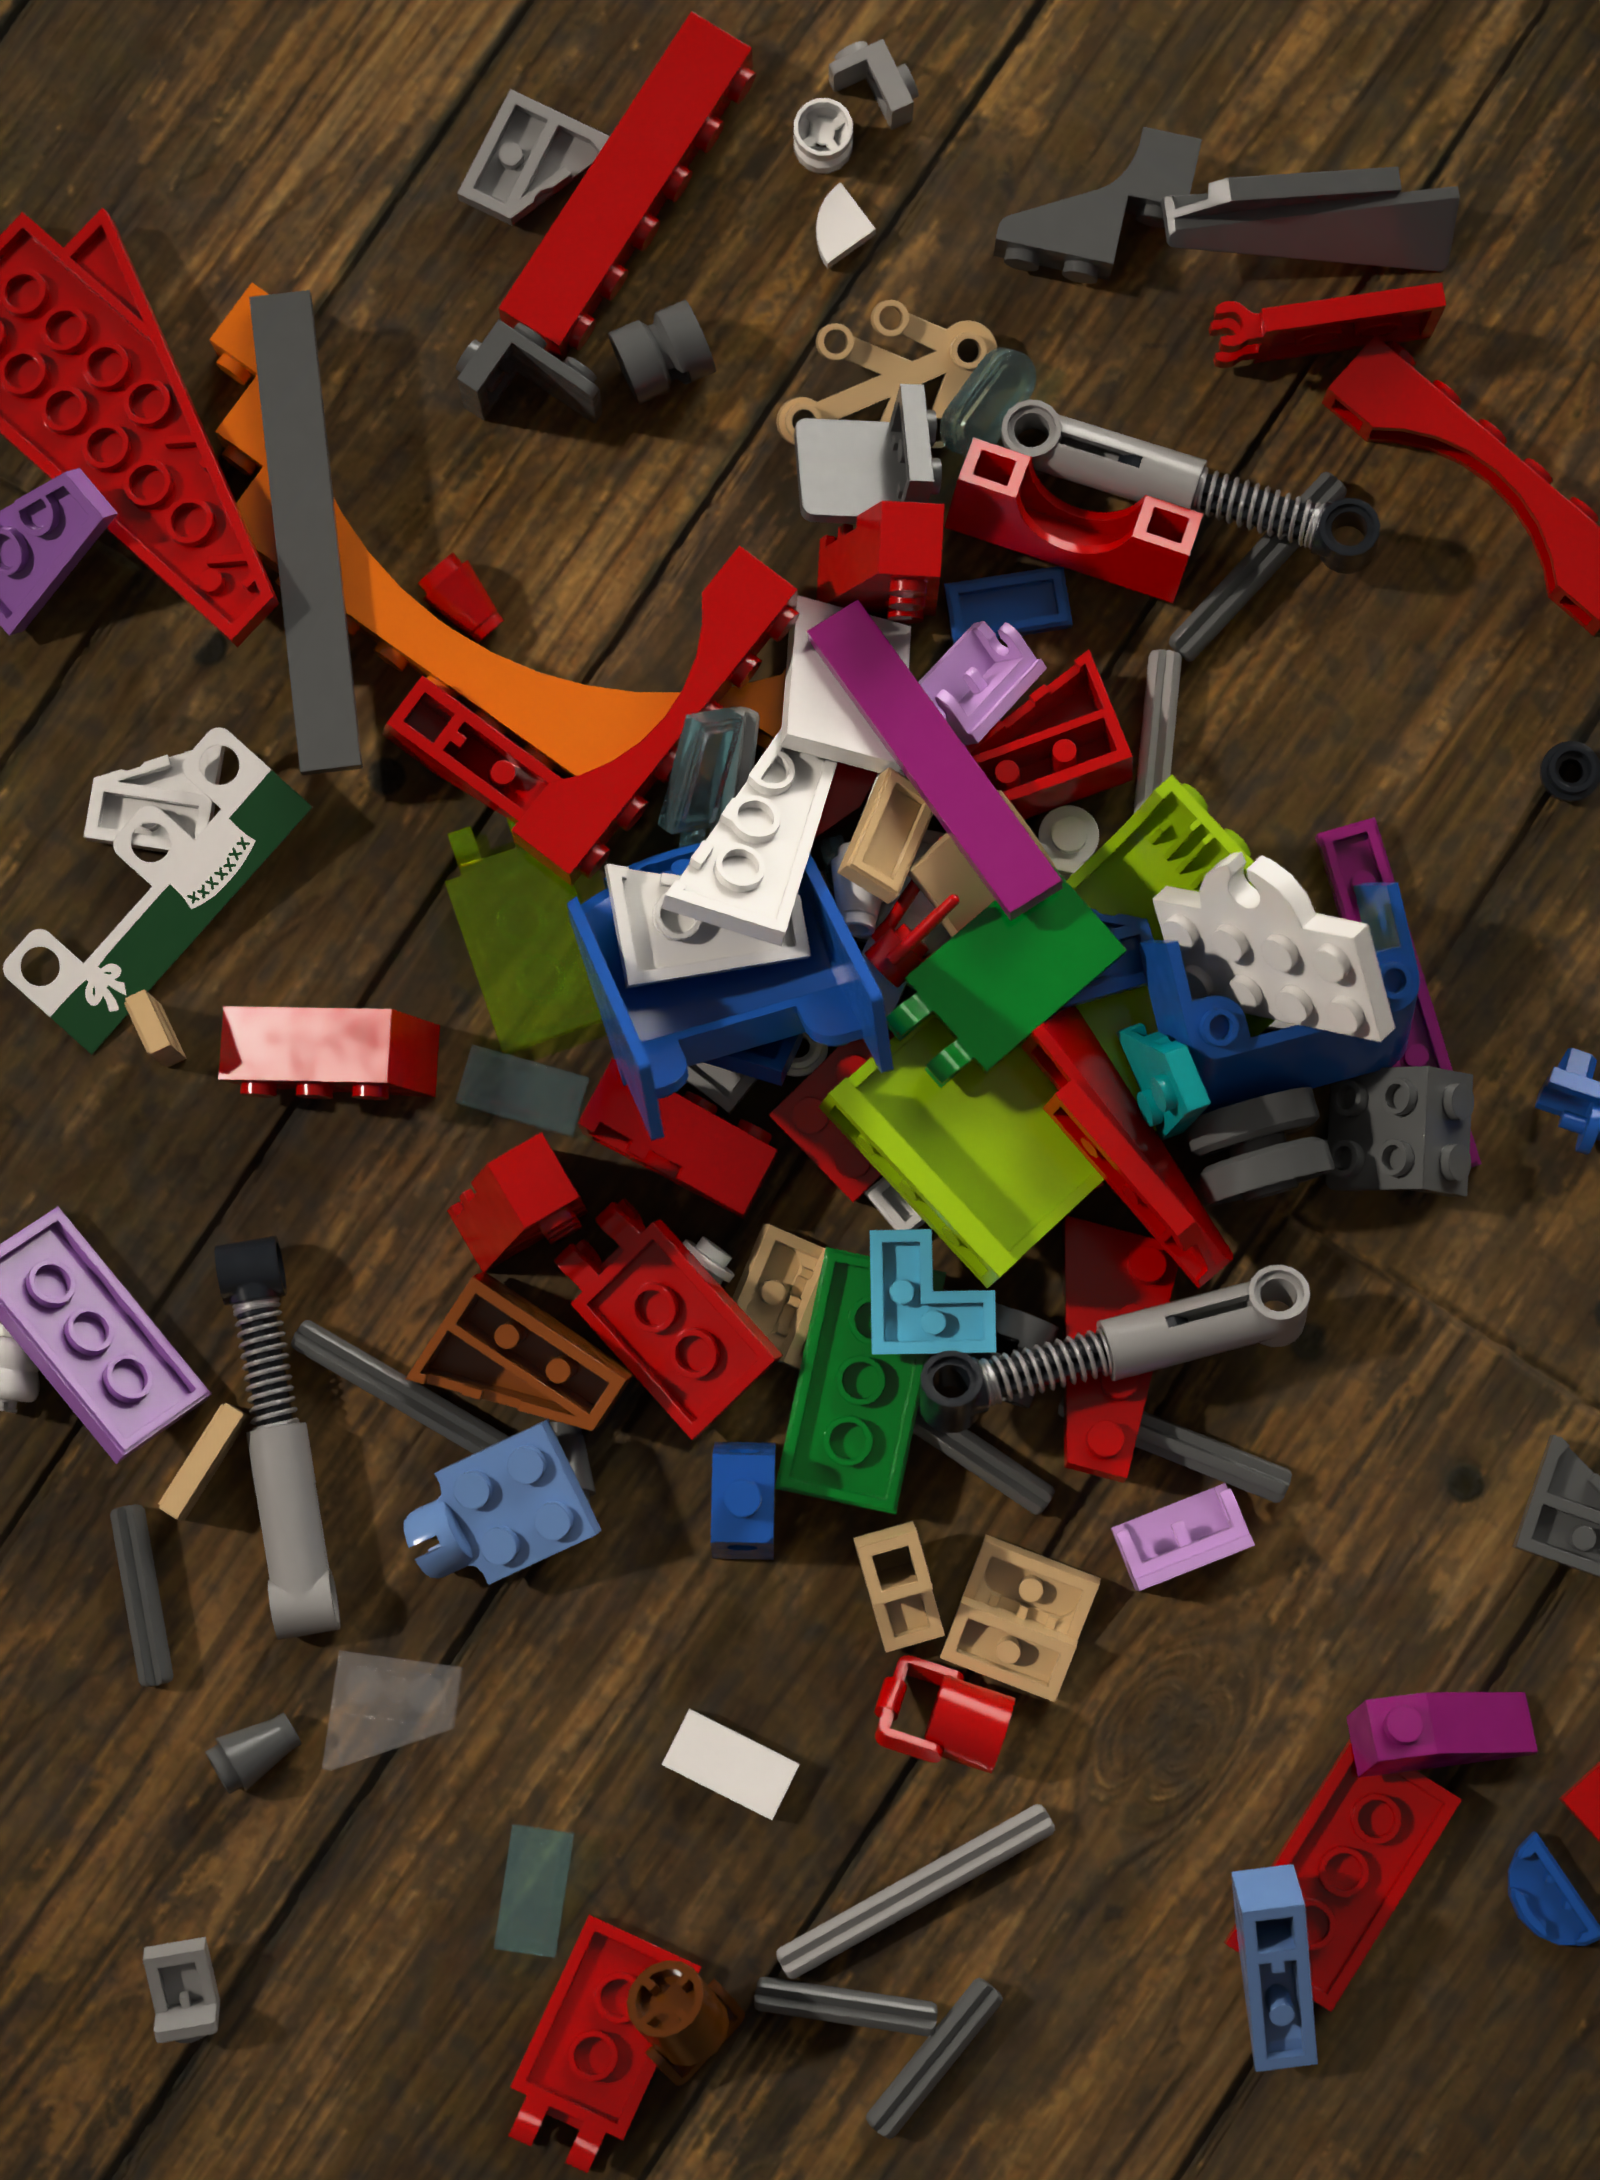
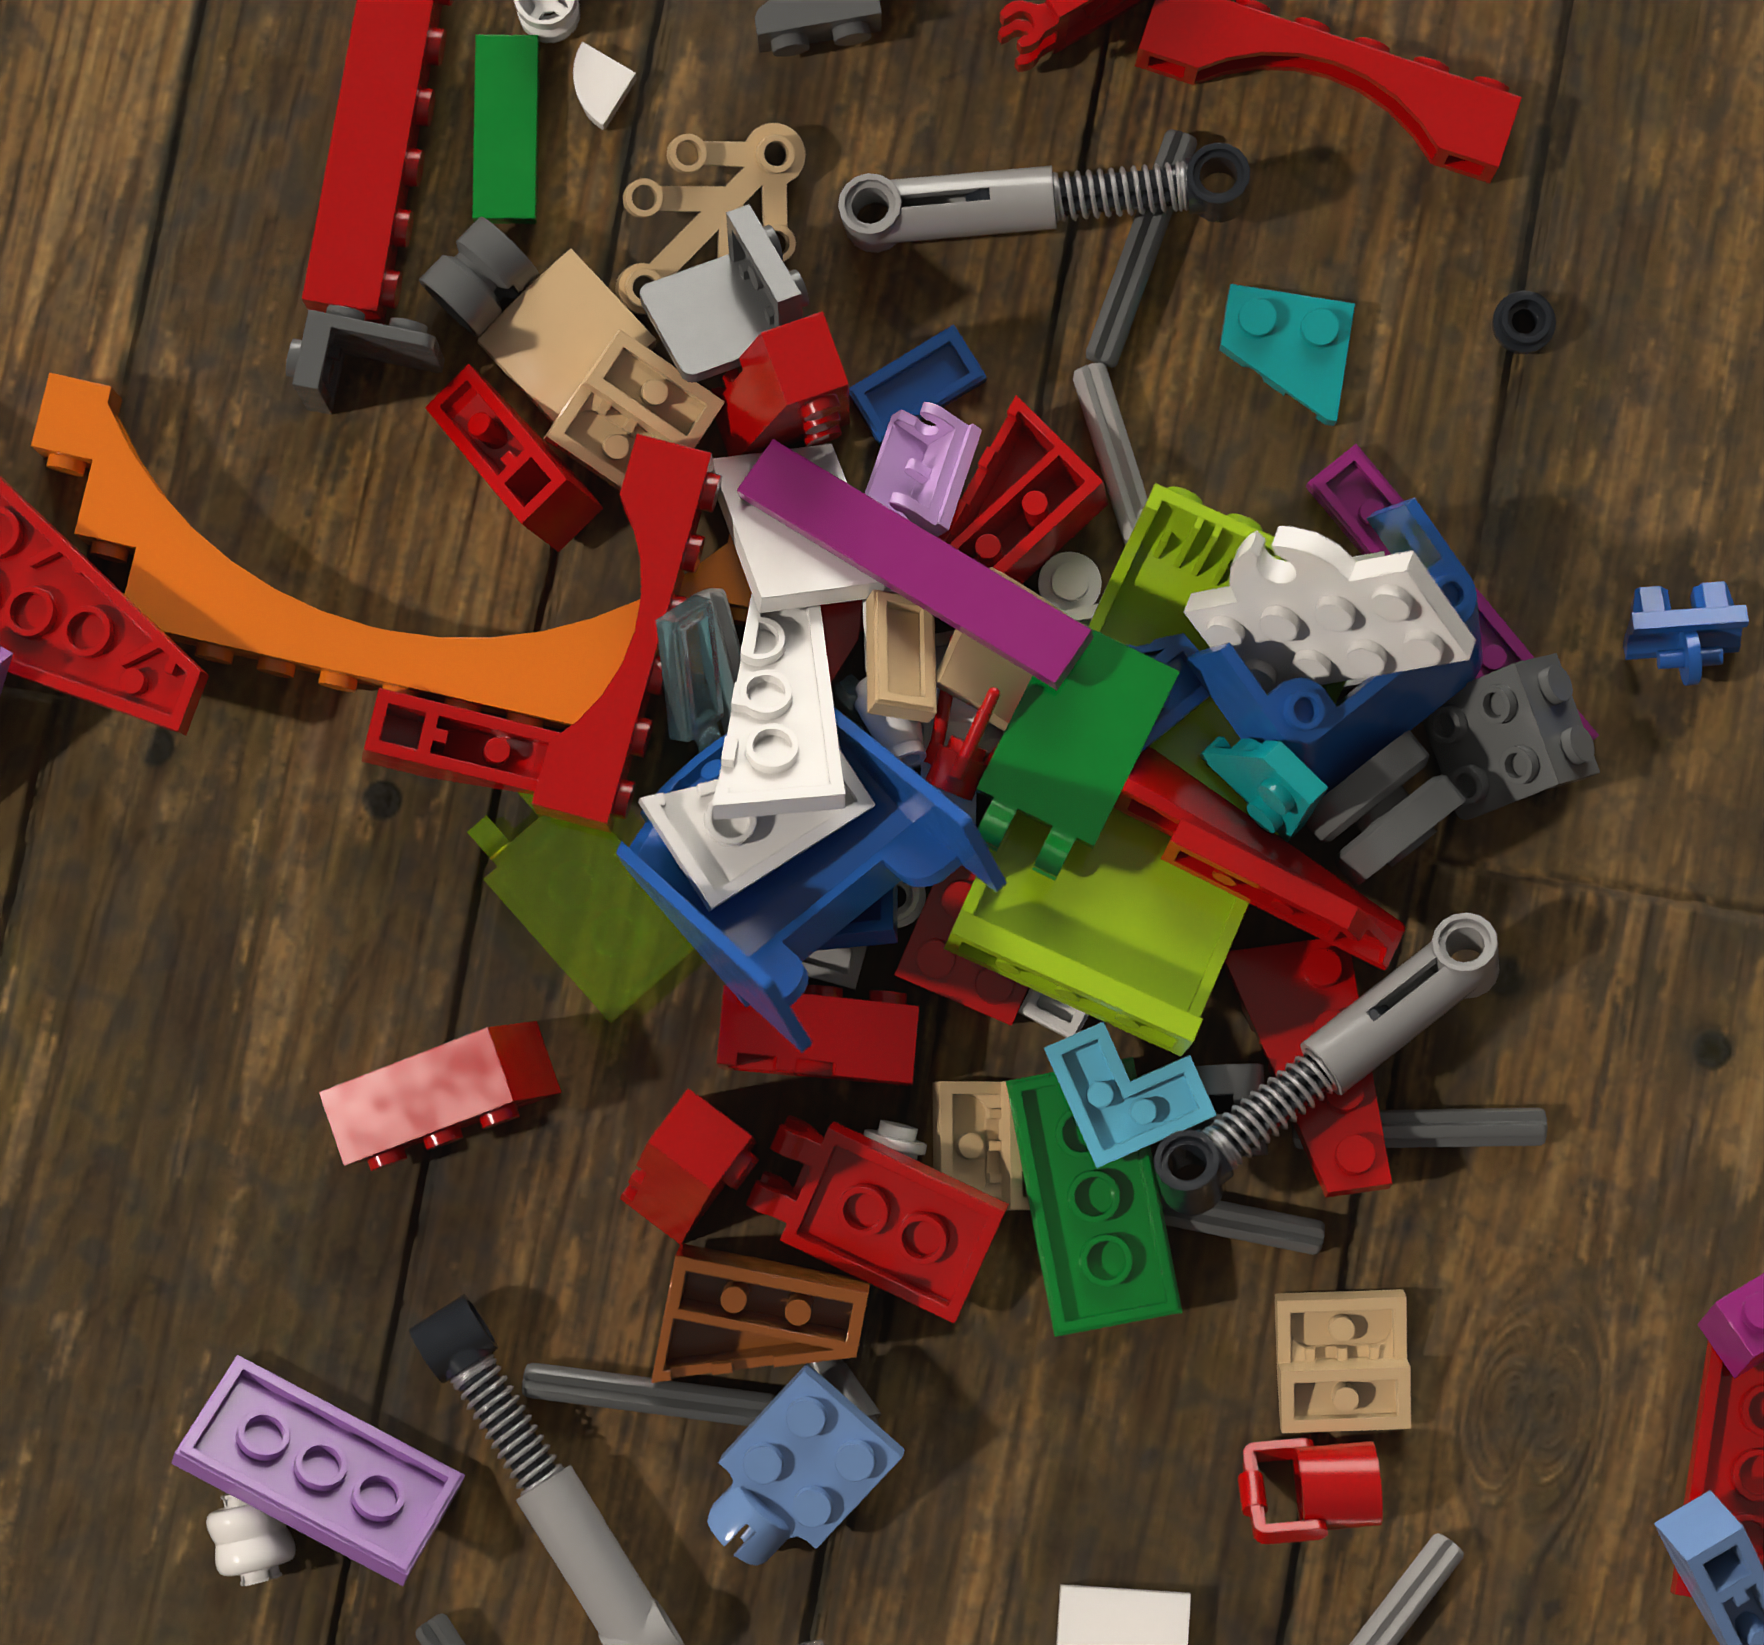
camera: 25 degrees left, 0 degrees up
piece [3,727,313,1055] -> none
white wing [84,745,225,853] -> none
tan tile [124,989,187,1068] -> none
tan tile [158,1403,251,1520] -> none
dark grey tile [249,290,363,776] -> none
red cone [417,552,504,644] -> none
clear light blue tile [455,1044,590,1138] -> none
light grey wing [457,89,610,226] -> none
blue torso [711,1442,776,1560] -> none
tan brick [853,1521,945,1653] -> none
clear light blue tile [940,347,1036,457] -> none
red arch [944,437,1203,603] -> none
lavender hinge [1111,1483,1255,1591] -> none
none -> red slope [425,364,603,552]
none -> green tile [472,35,540,224]
none -> tan slope [477,248,656,424]
none -> tan slope [543,329,725,491]
none -> teal wing [1219,284,1355,426]

